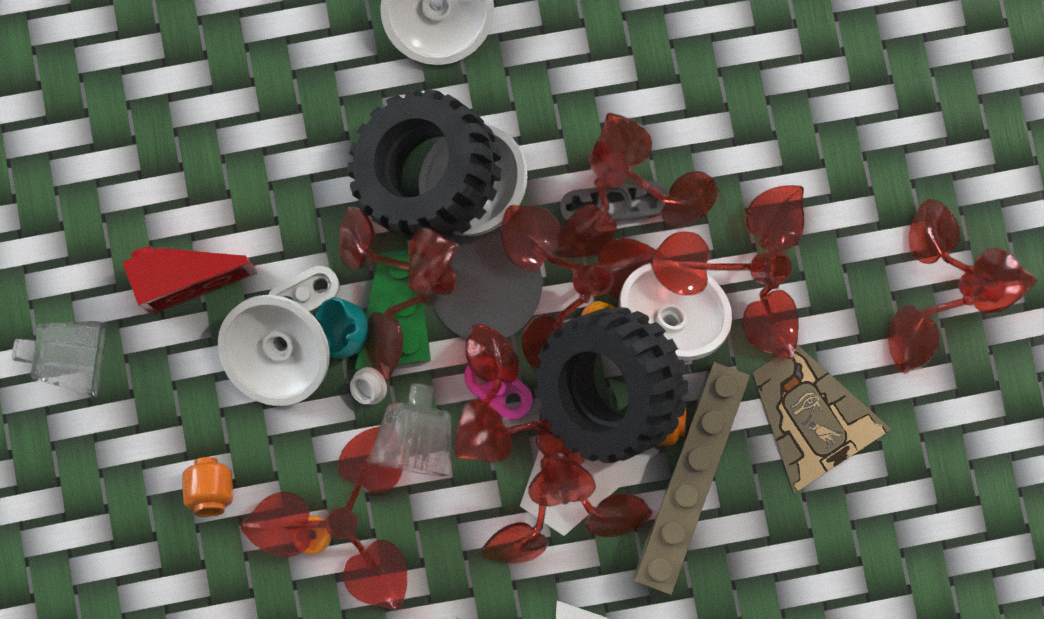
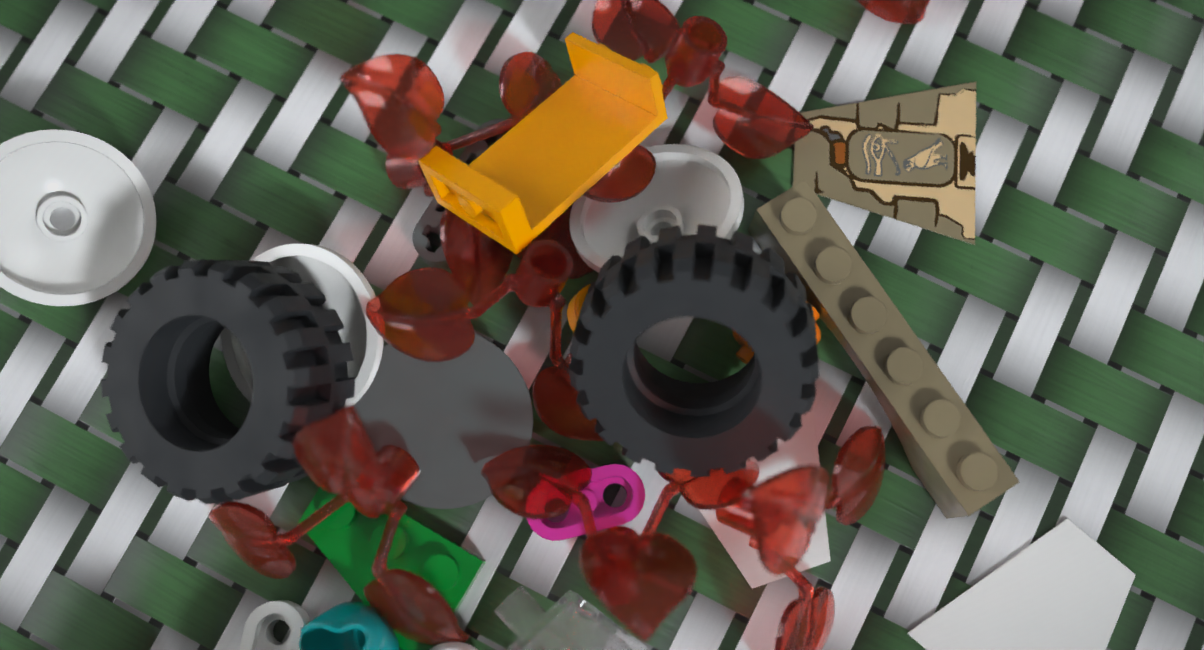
camera: 45 degrees left, 5 degrees down
none -> light orange panel [418,32,668,254]

